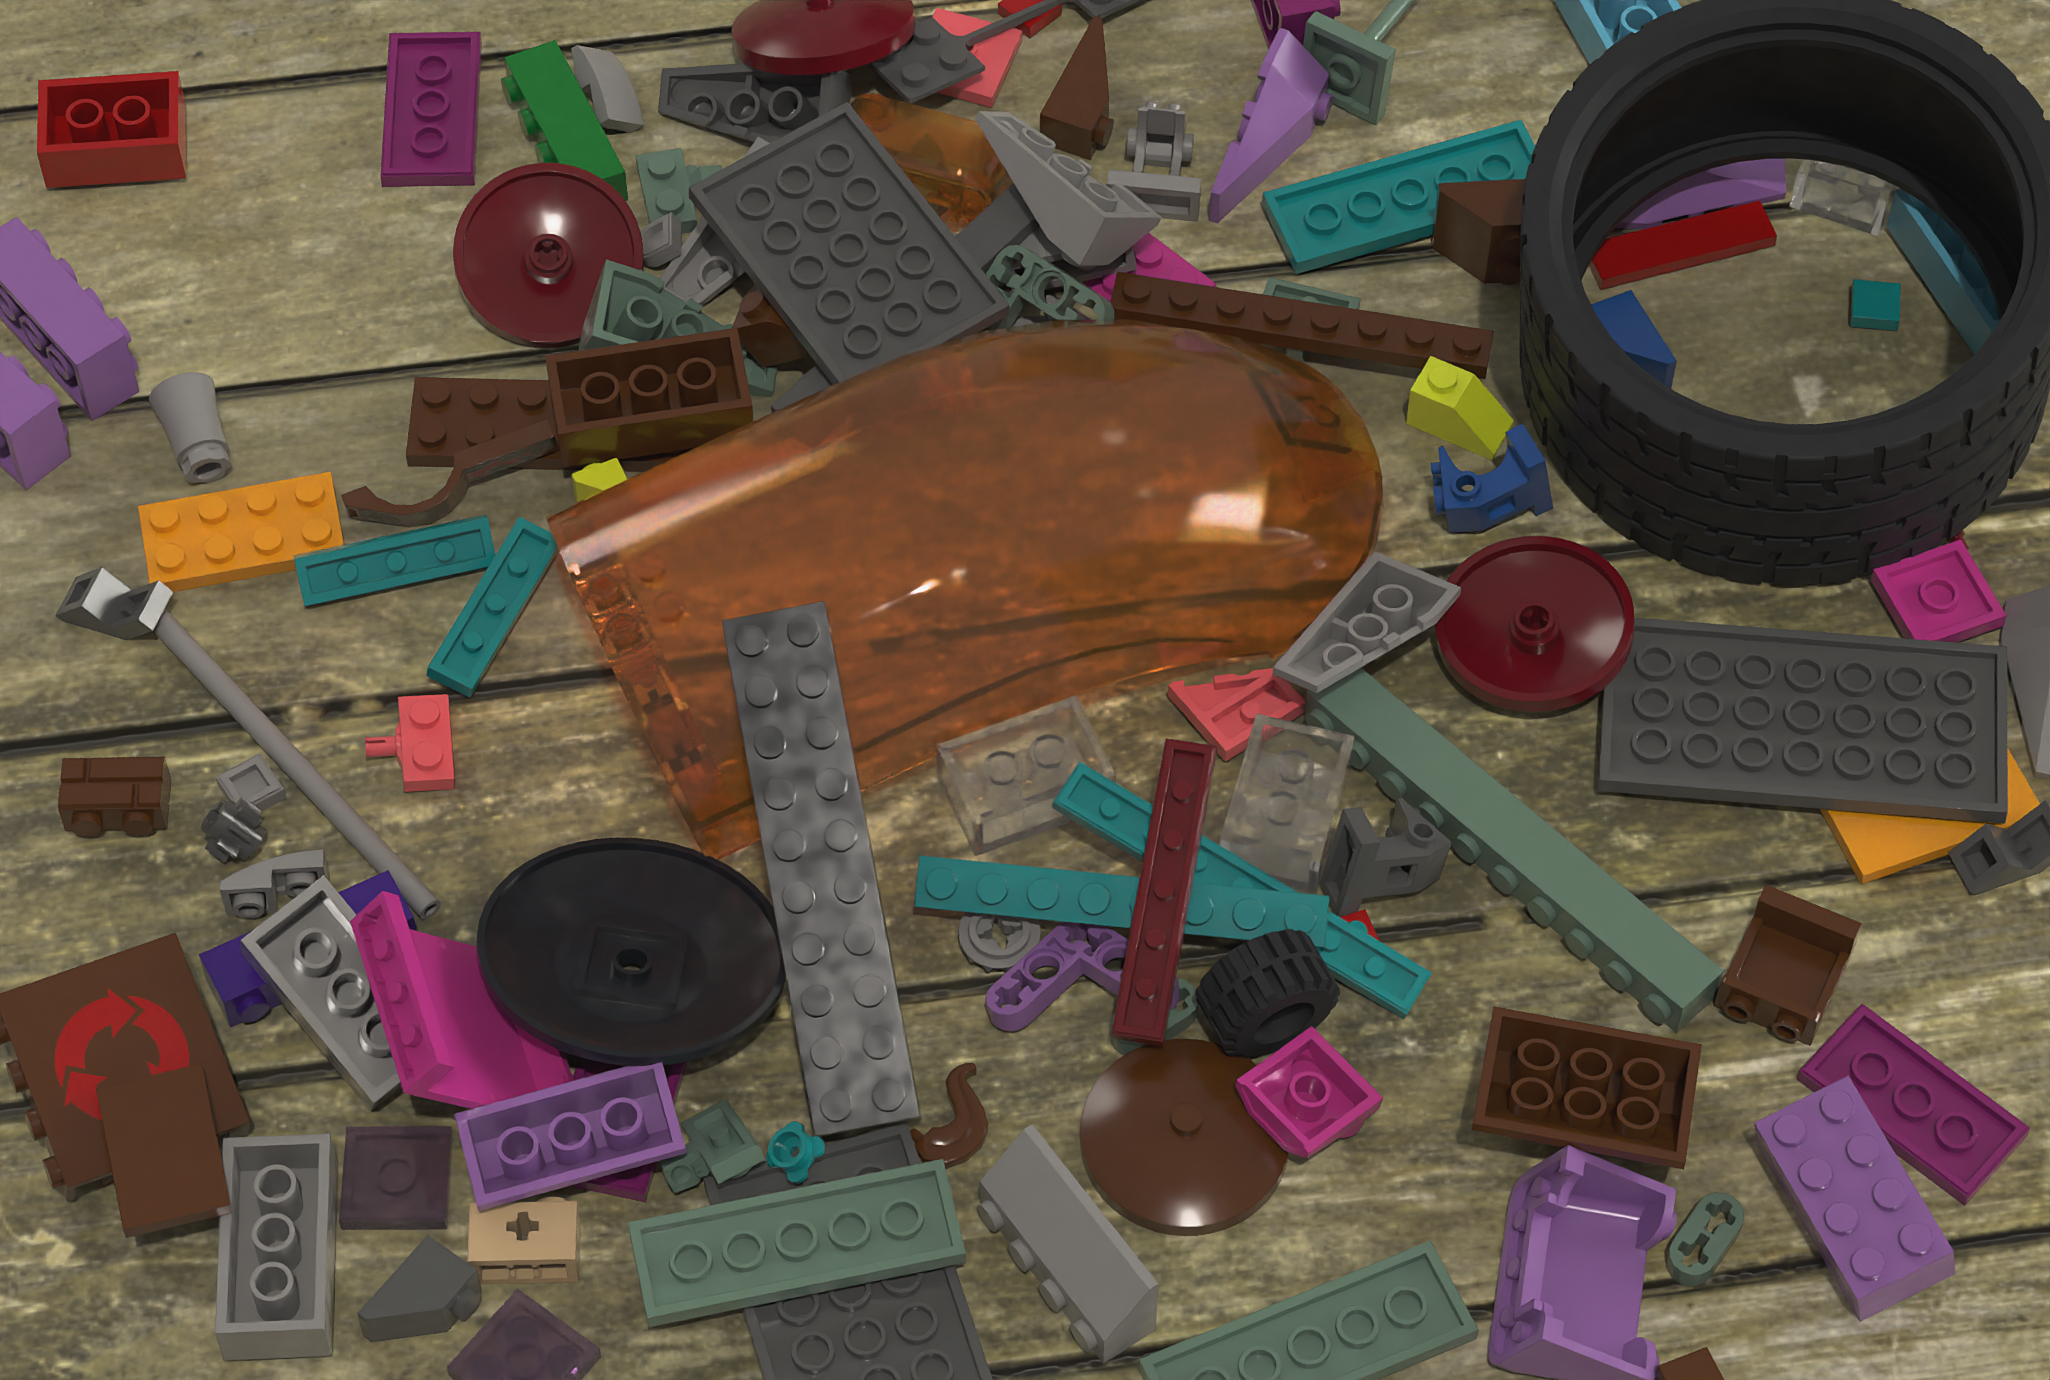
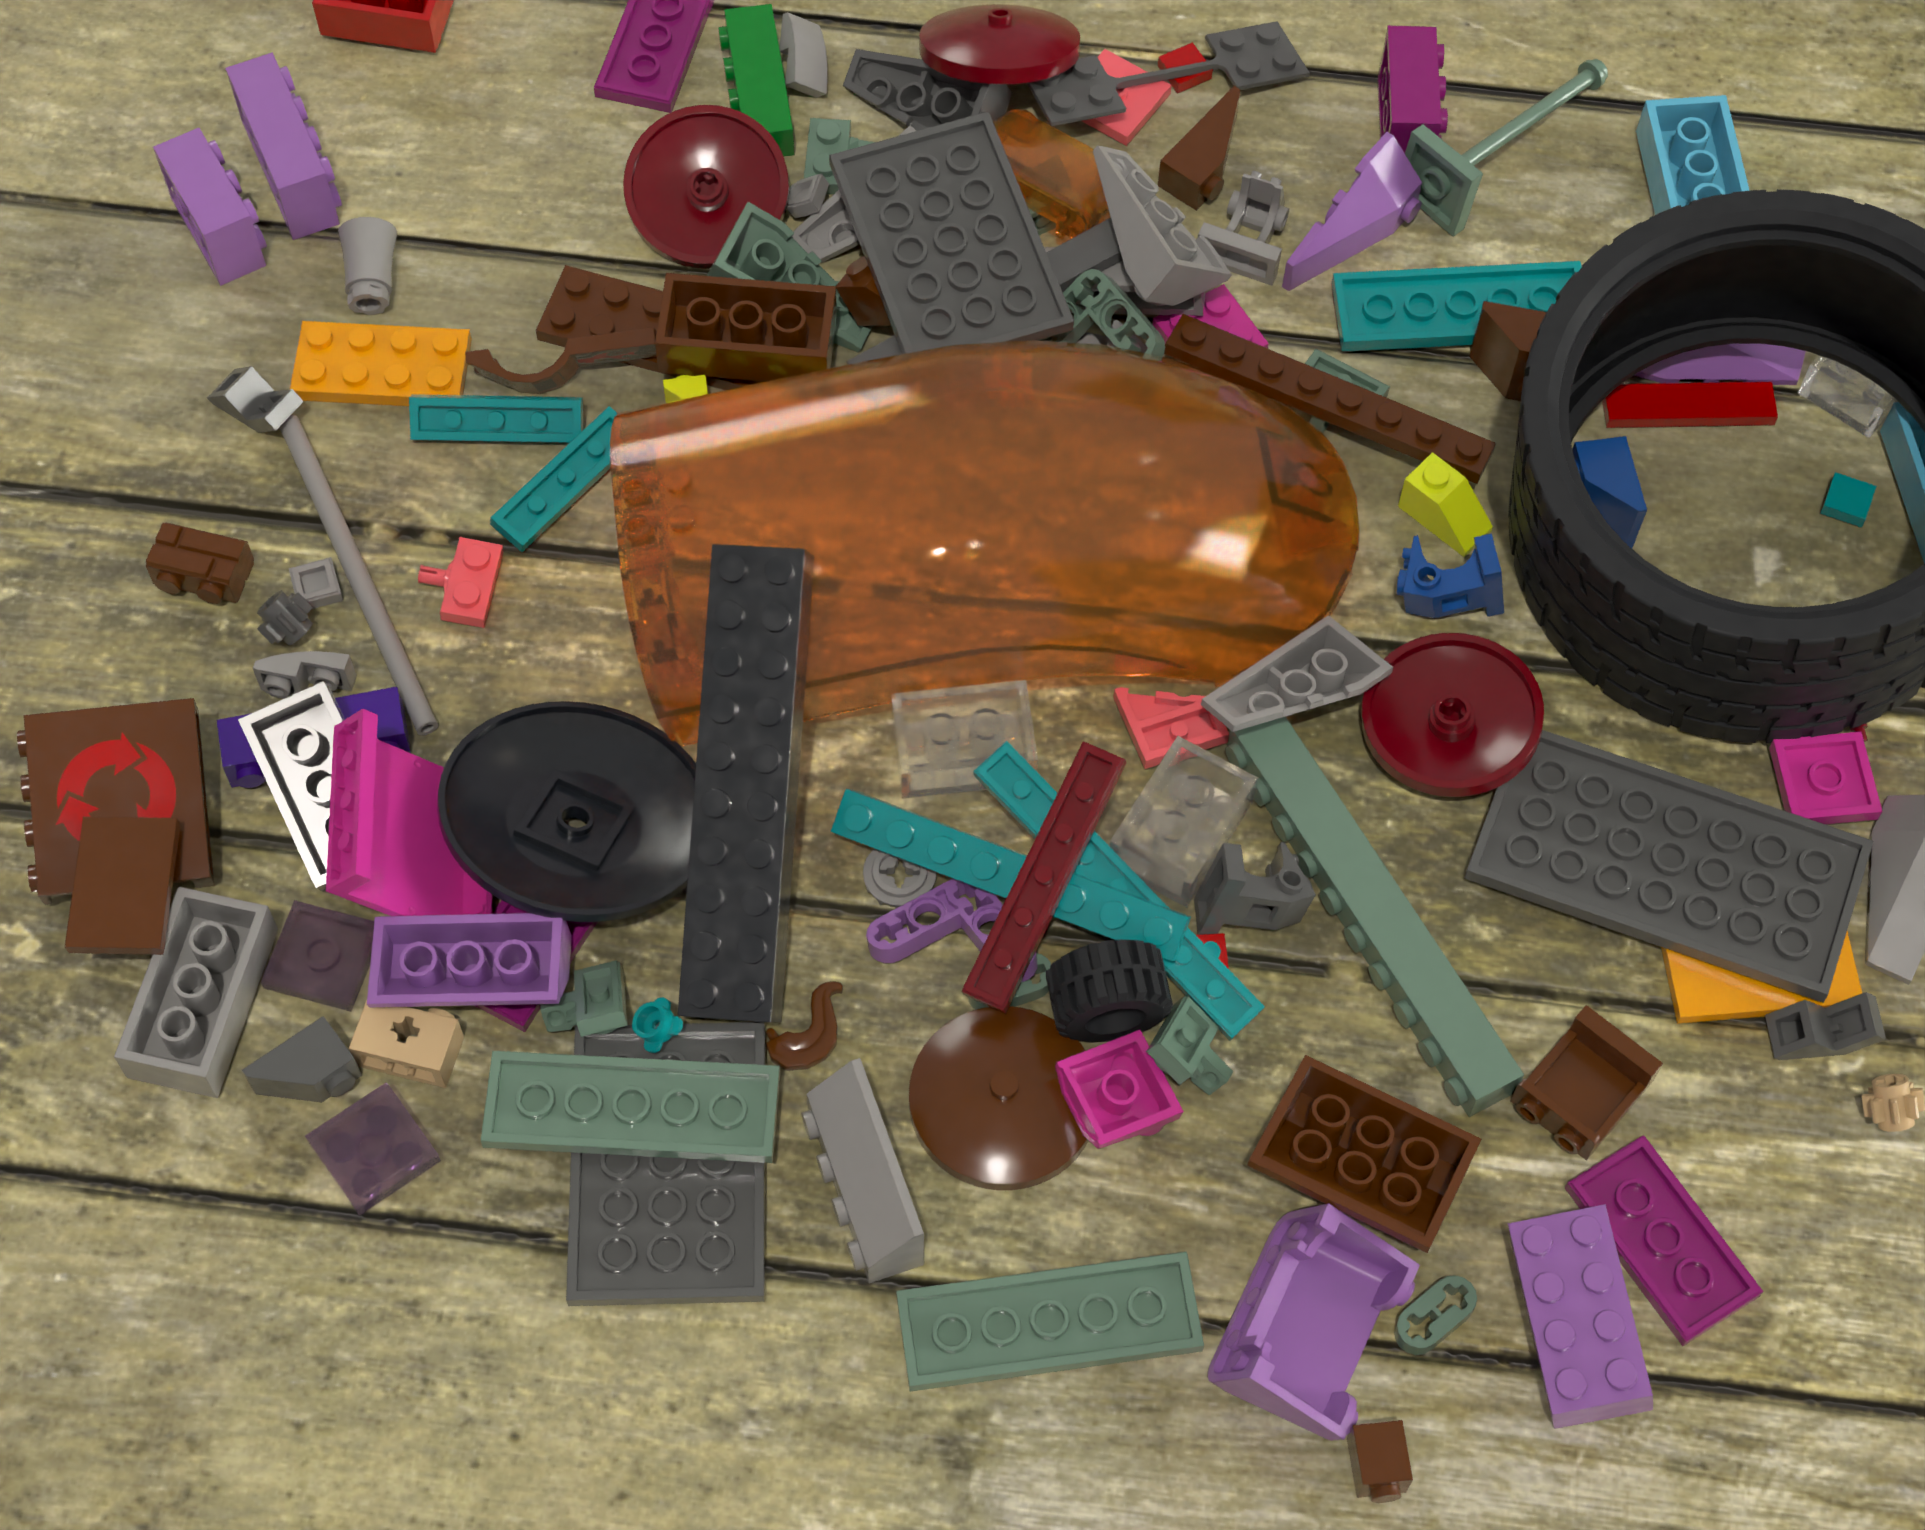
camera: 15 degrees right, 5 degrees up
none -> sand green hinge [1146,996,1233,1095]

